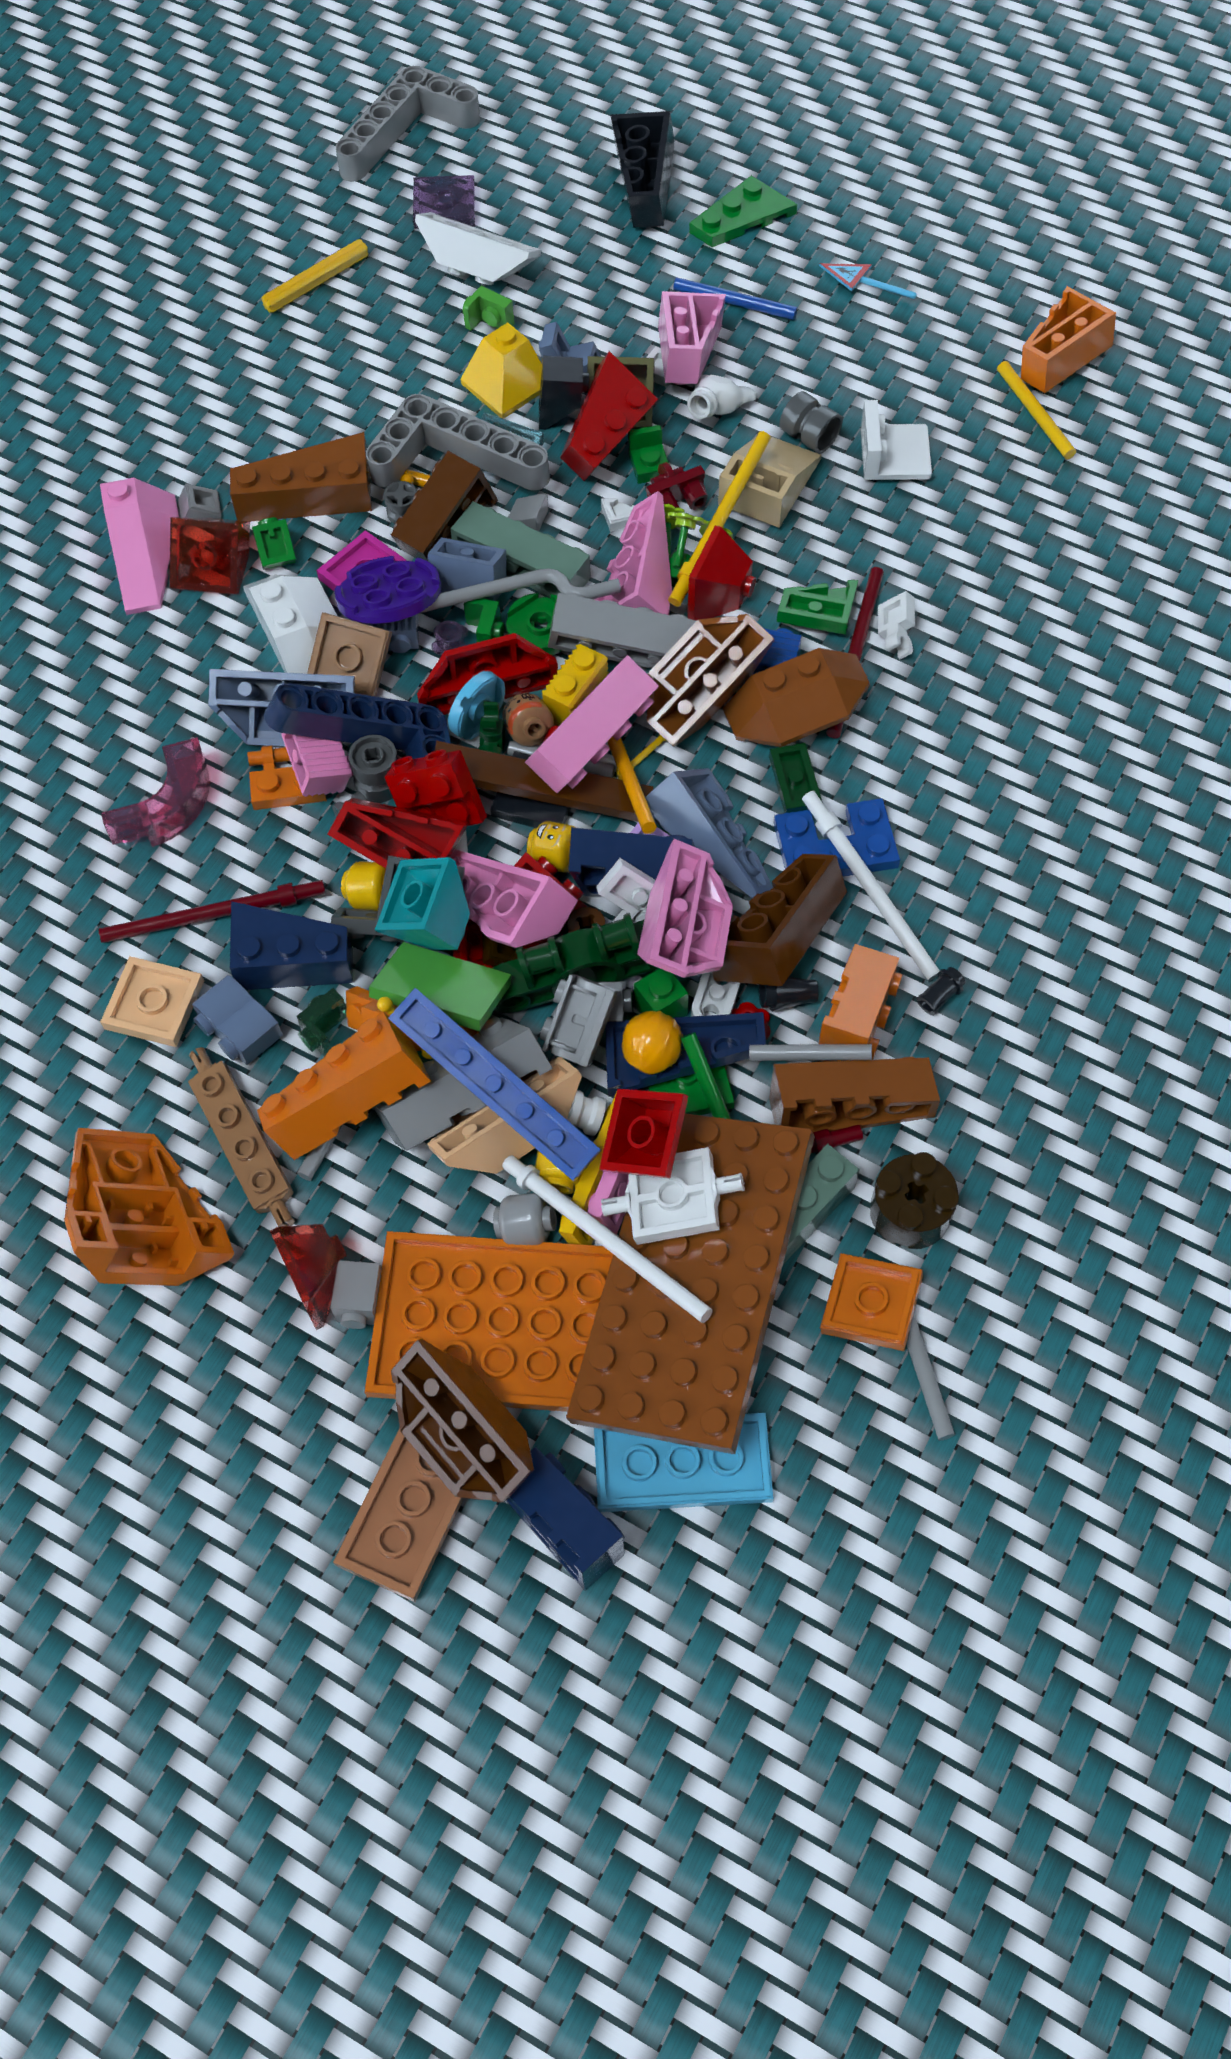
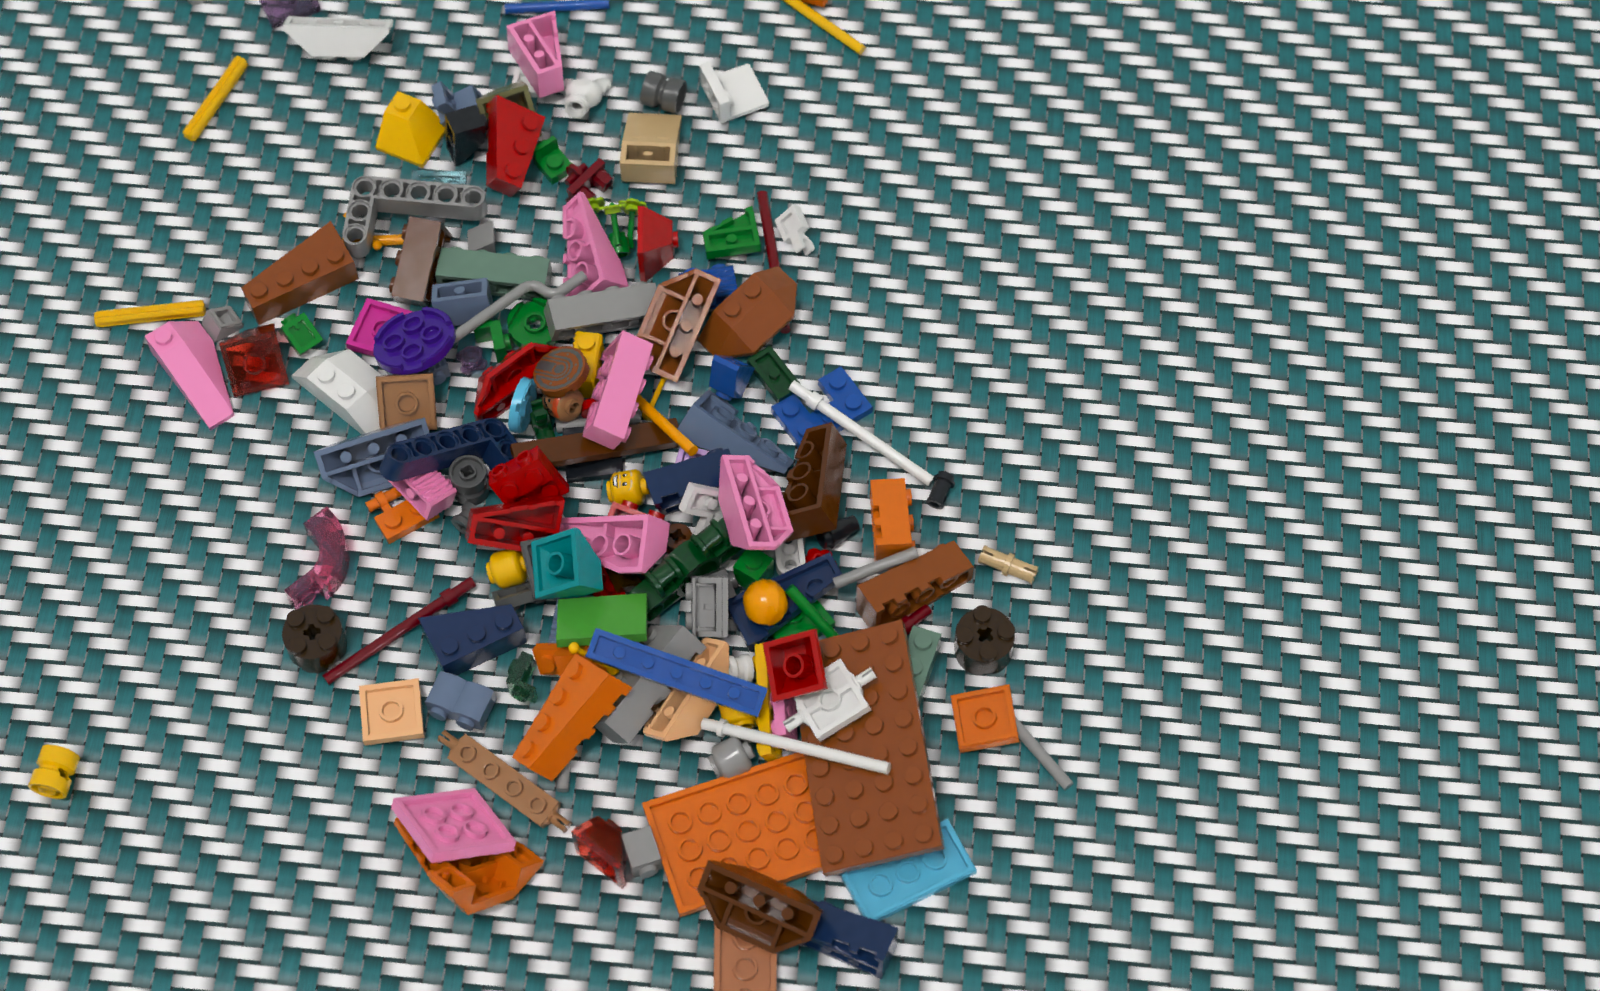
camera: 25 degrees left, 0 degrees up
dark grey wheel [384,481,417,524] -> none
bright green bracket [462,285,515,331] -> none
white tile [601,498,634,532] -> none
yellow bar [668,431,771,607] -> none
none -> yellow axle [94,300,206,327]
none -> dark brown brick [282,605,347,673]
none -> bright pink plate [391,788,516,863]
none -> tile [533,346,589,398]
none -> blue slope [709,355,755,401]
none -> tan pin [978,545,1039,584]

